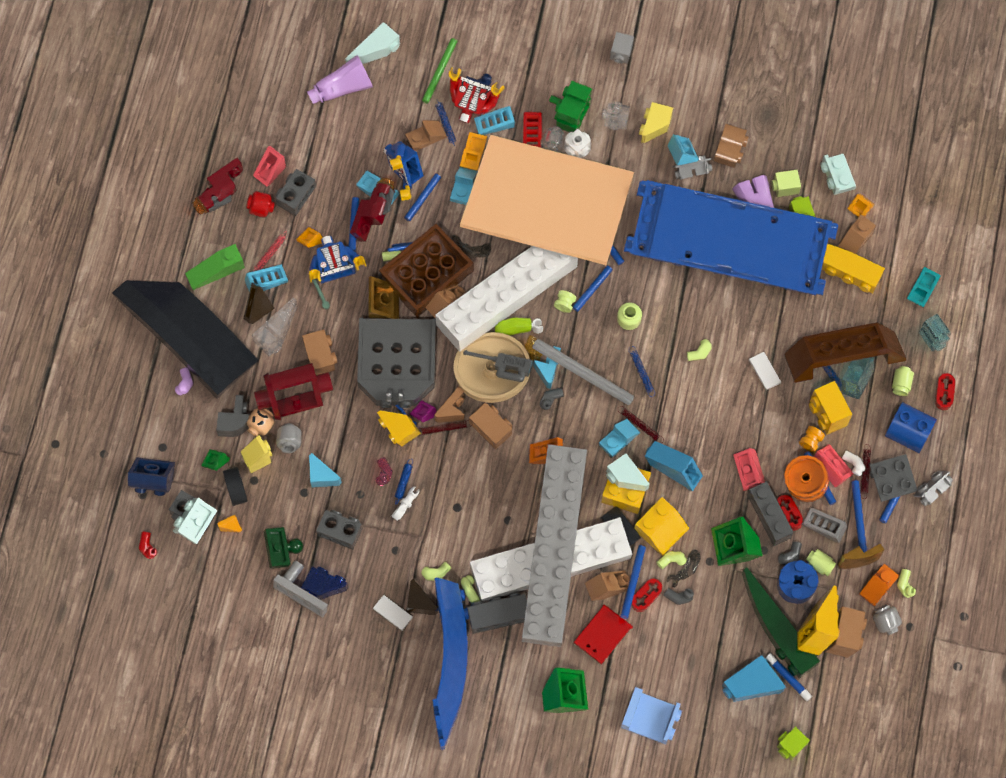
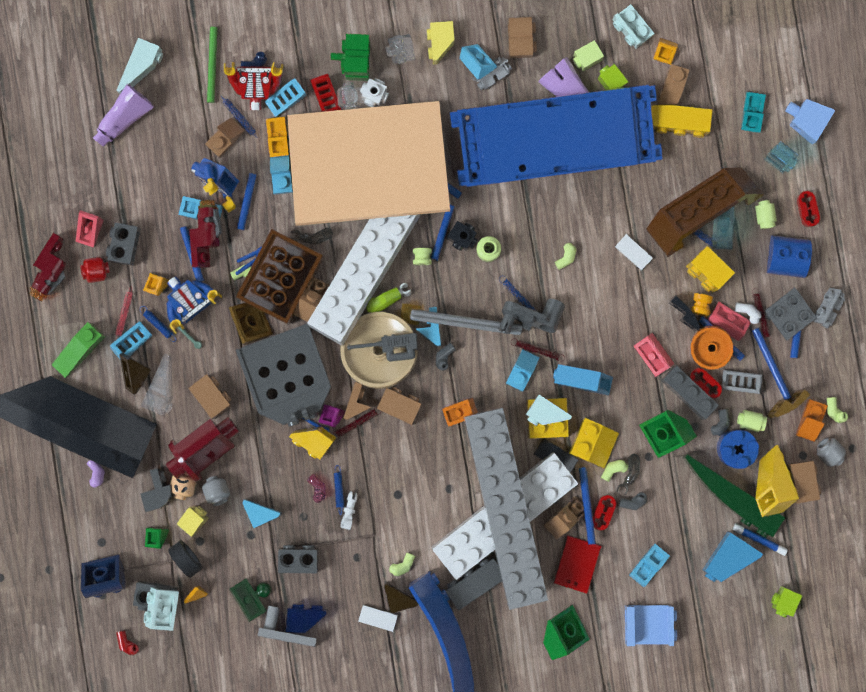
camera: 20 degrees left, 15 degrees up
yellowish green arm [461,575,480,604] -> none
none -> blue piece [140,306,176,342]
none -> black brick [447,221,478,251]
none -> dark grey piece [498,299,565,334]
none -> medium azure slope [629,544,670,587]
none -> black slope [669,296,700,331]
none -> light blue torso [785,99,835,145]

